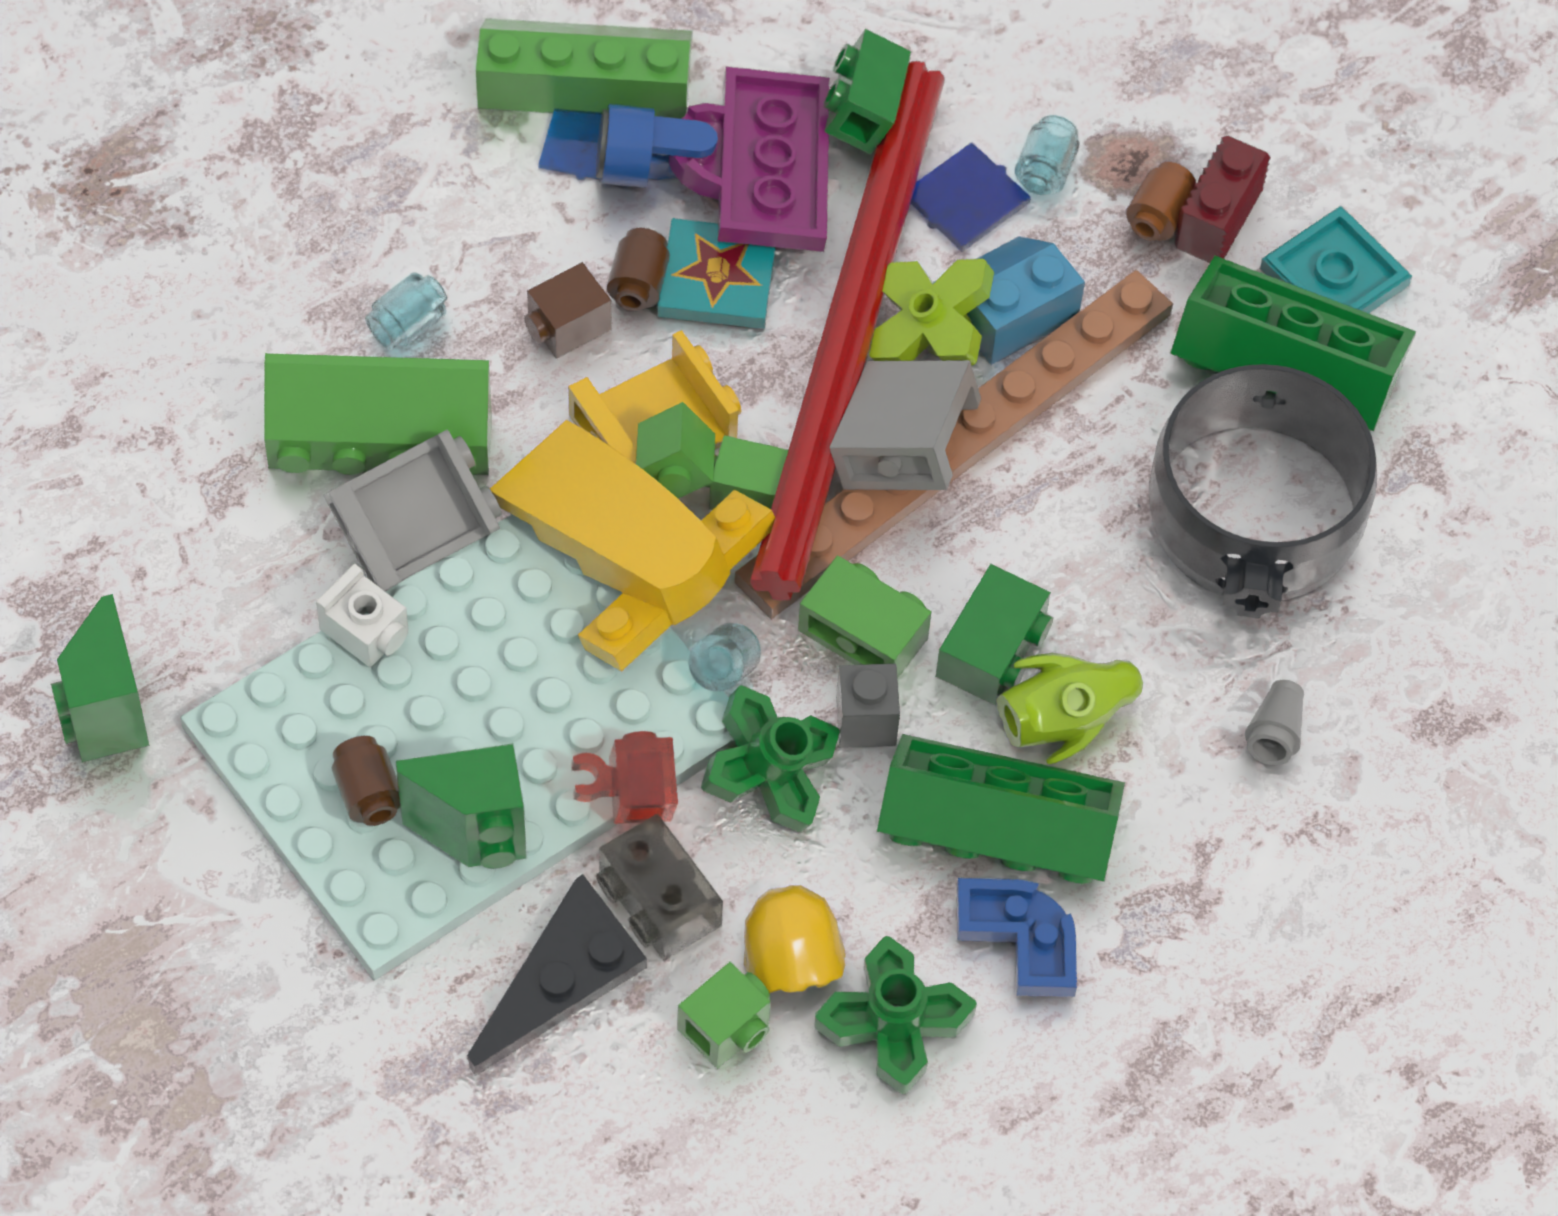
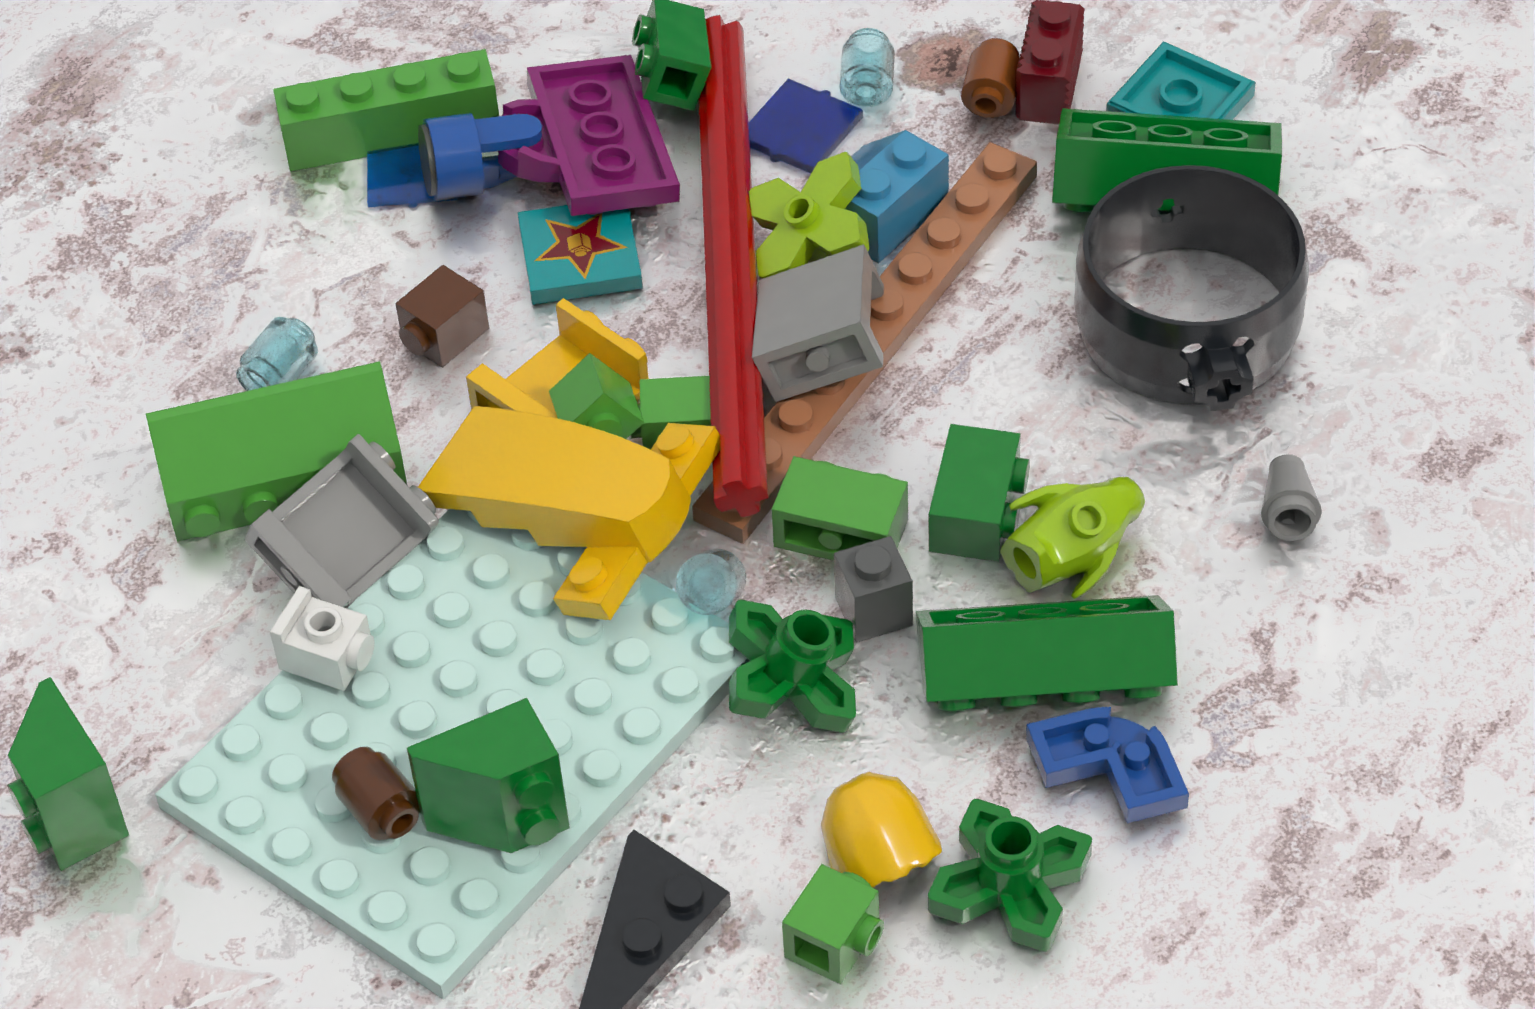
camera: 10 degrees left, 10 degrees down
clear red brick [571,731,678,824] -> none
clear smoke brick [596,813,723,961] -> none
reddish brown brick [607,228,670,311] -> none

